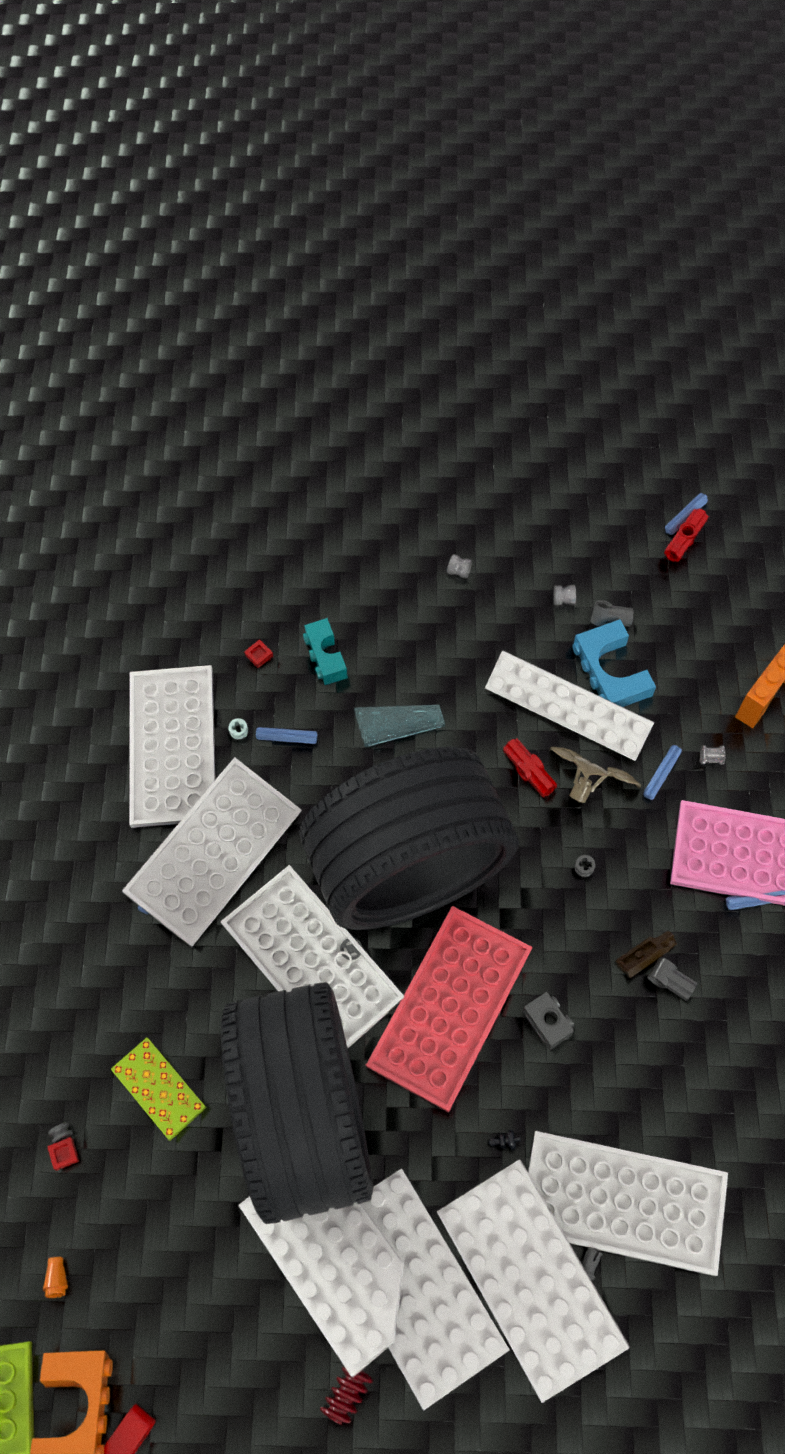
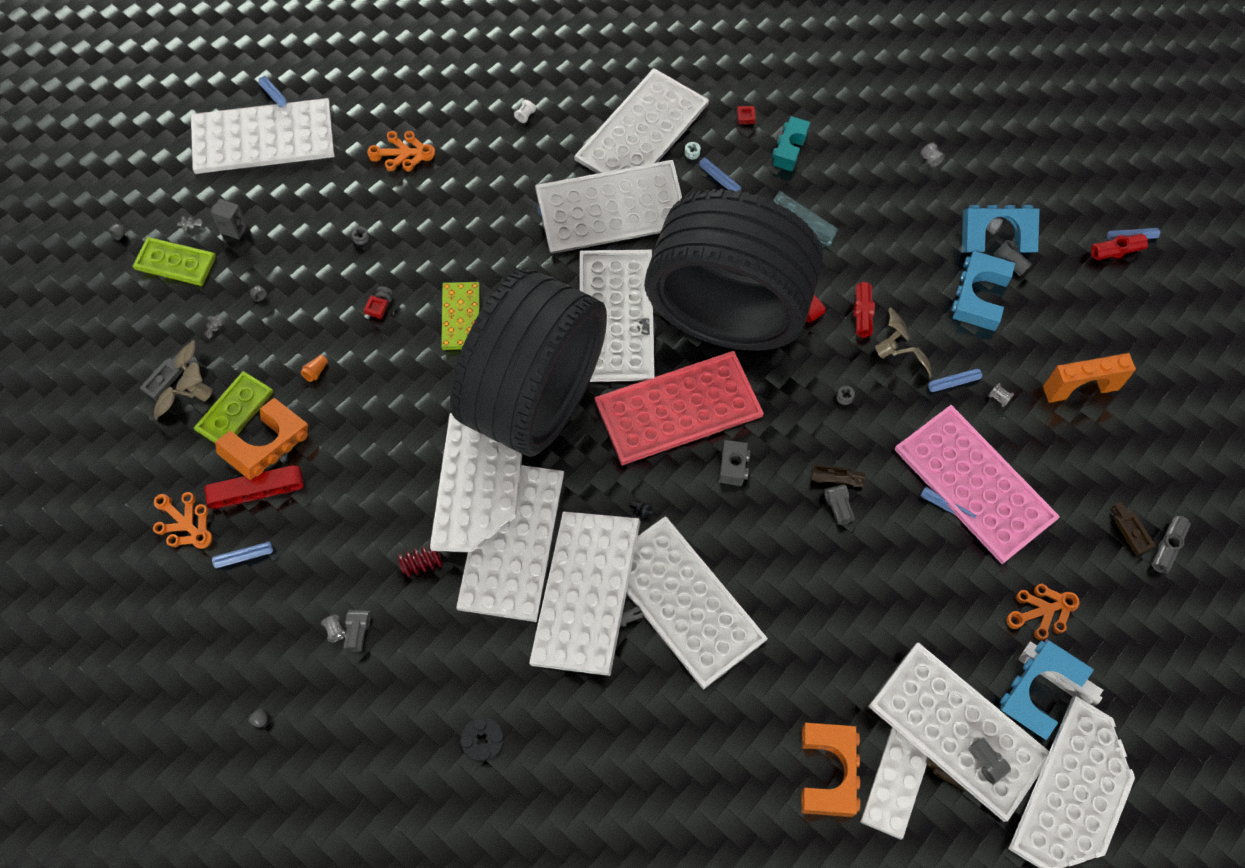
camera: 35 degrees right, 0 degrees up
white plate [485,651,654,761] -> none
none -> white bush [514,100,536,123]
none -> dark azure arch [962,205,1039,253]

